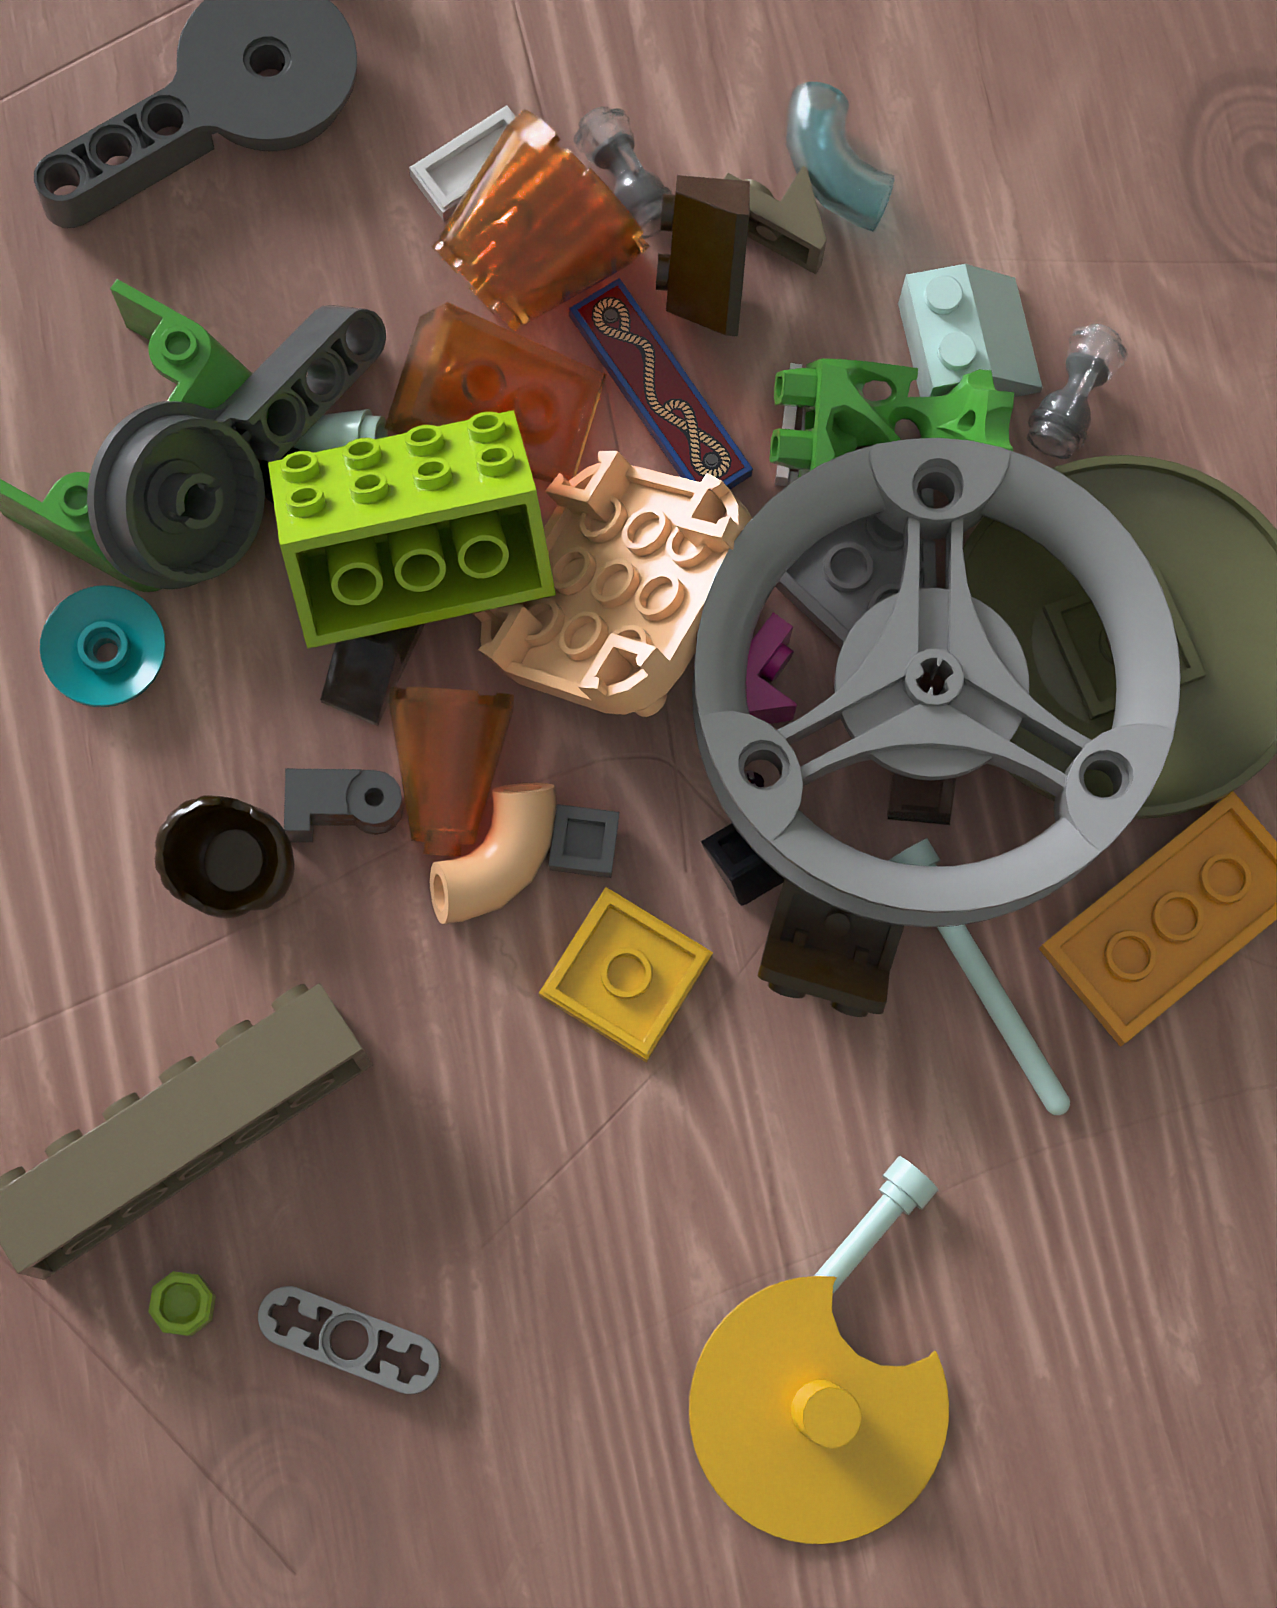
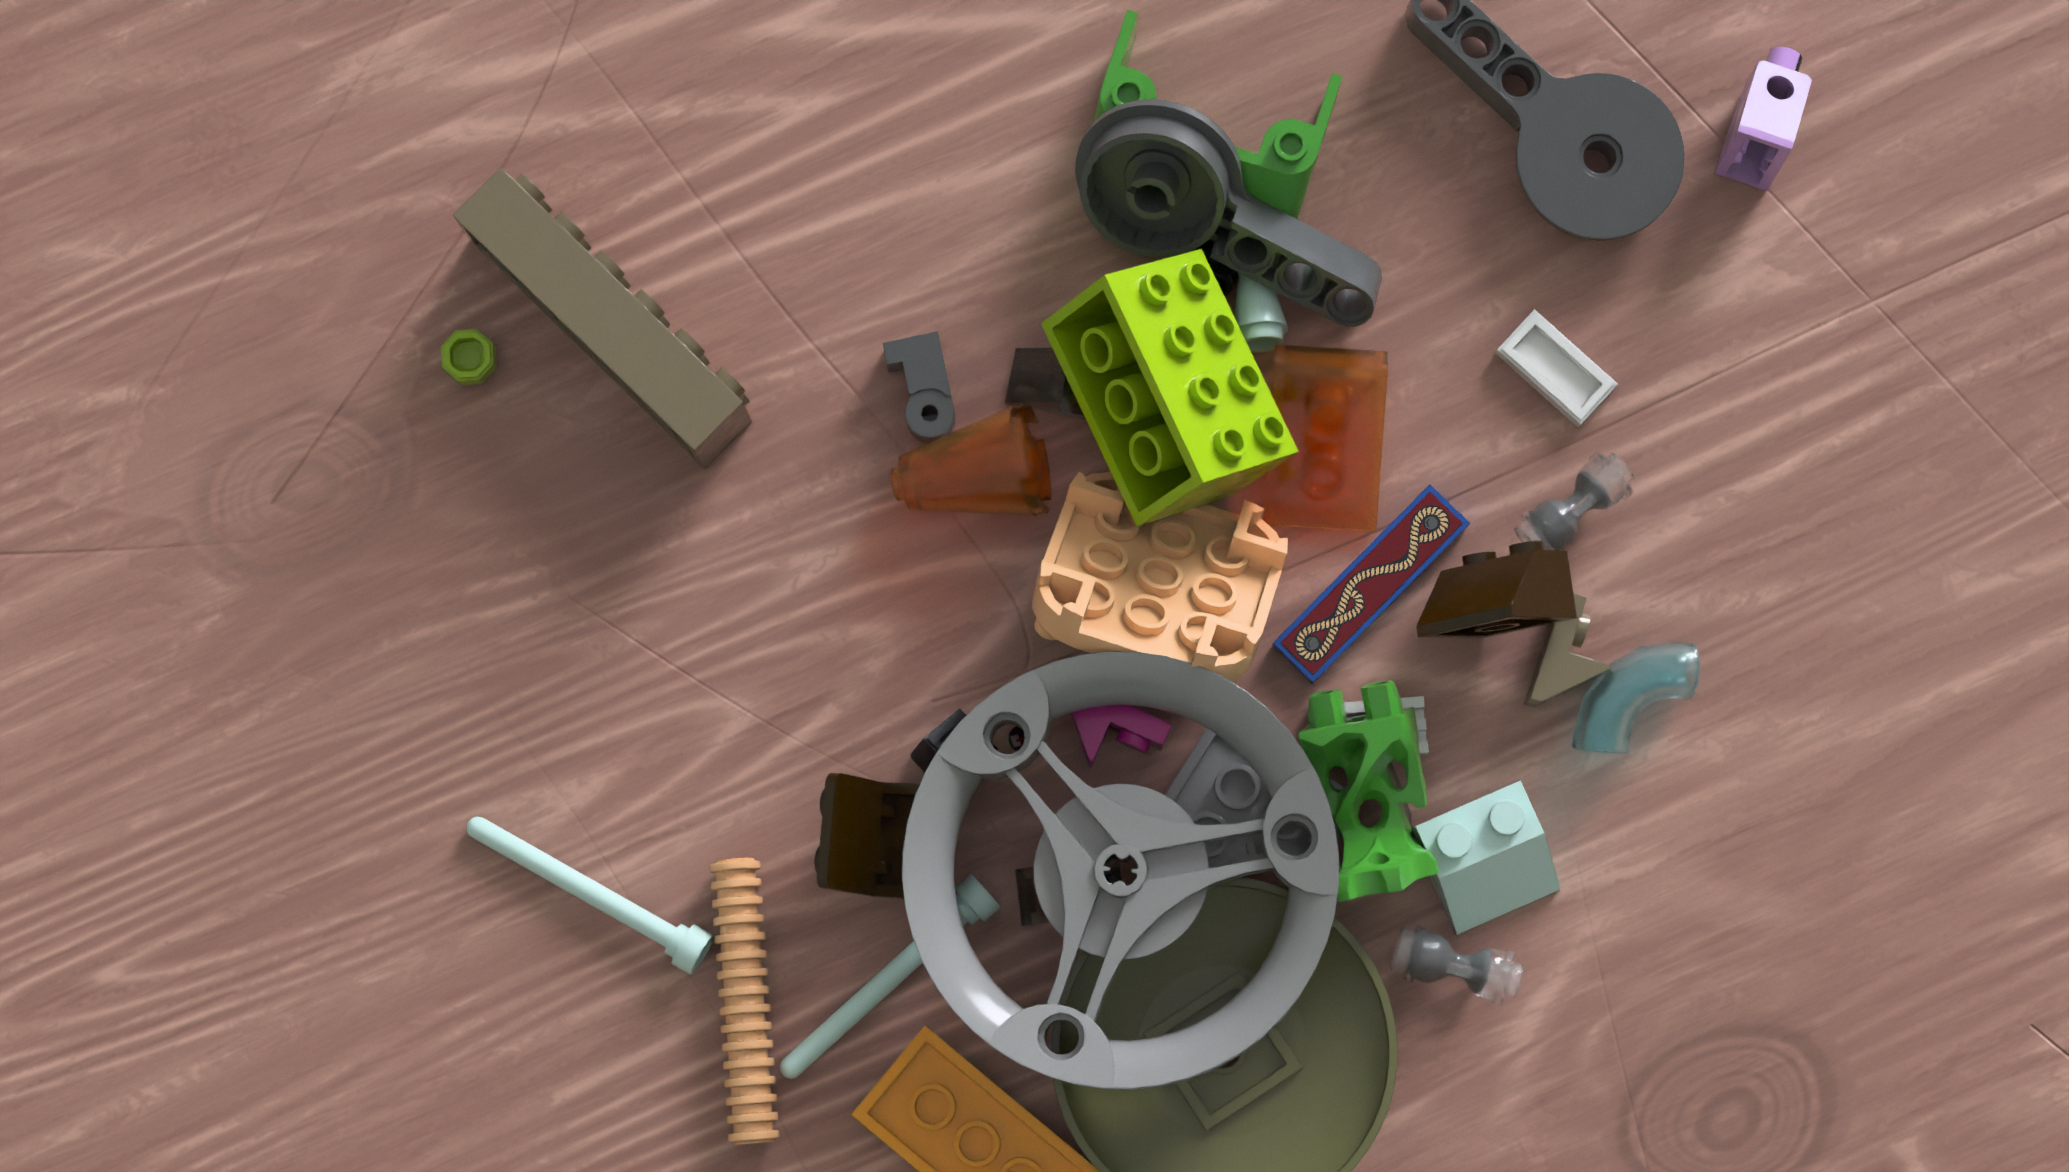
camera: 85 degrees right, 5 degrees up
teal dish [40,585,166,707] -> none
dark brown piece [154,795,295,918] -> none
light grey beam [258,1286,441,1394] -> none
light nougat cylinder [430,783,556,924] -> none
clear orange cone [432,109,650,333] -> none
yellow tile [539,887,713,1063] -> none
dark grey plate [549,804,620,878] -> none
yellow piece [689,1276,949,1544] -> none
none -> light nougat piece [709,858,780,1145]

